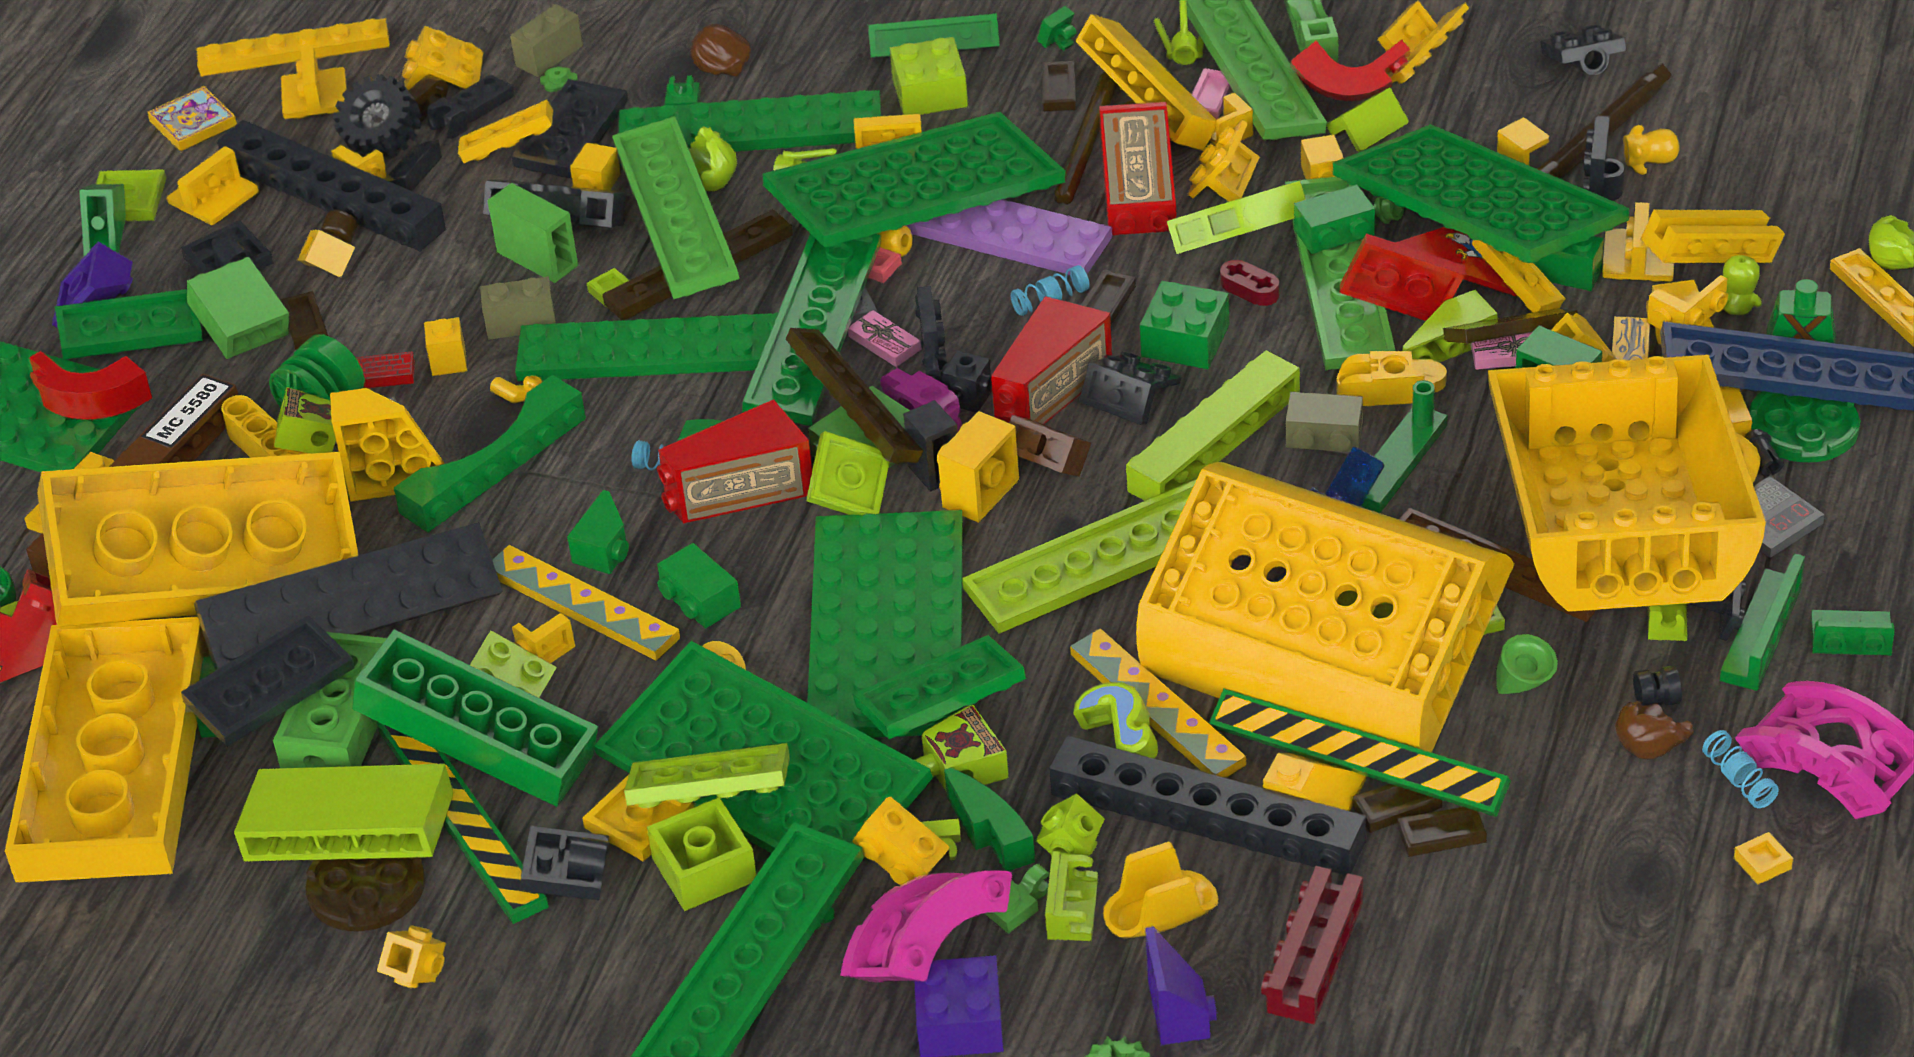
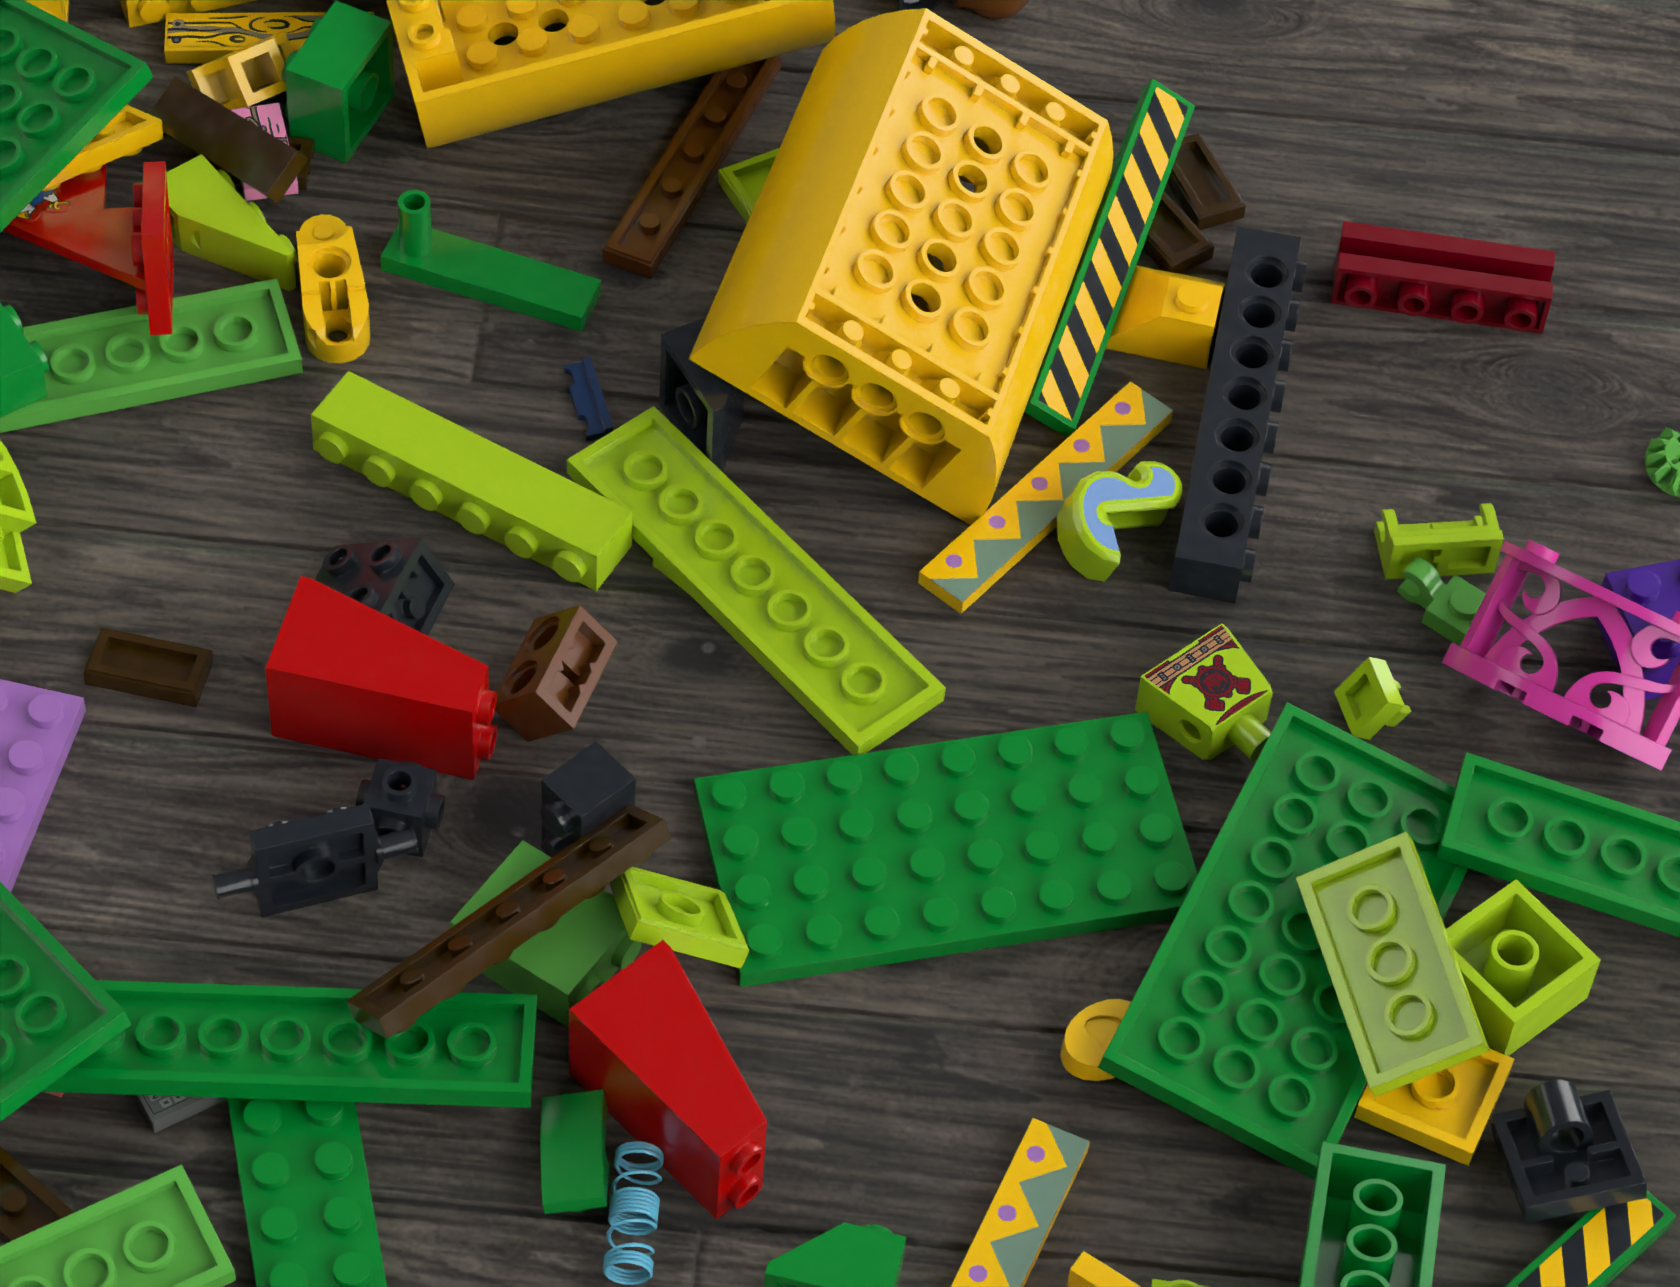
camera: 110 degrees left, 10 degrees up
green brick [657,543,741,629] -> none
bright pink tile [848,310,922,367] -> none
yellow bracket [852,797,949,885] -> none
green plate [853,635,1026,739] -> none
magenta piece [880,368,962,432] -> none
yellow brick [937,411,1019,523] -> none
green slope [944,768,1035,871] -> none
medium azure piece [1011,265,1090,316] -> none
lime brick [1036,794,1105,856] -> none
yellow piece [1104,842,1218,938] -> none
green brick [1140,281,1229,369] -> none
dark purple slope [1145,926,1217,1045] -> none
dark red beam [1220,260,1279,306] -> none
olive brick [1286,392,1363,452] -> none
clear blue bracket [1311,447,1385,507] -> none

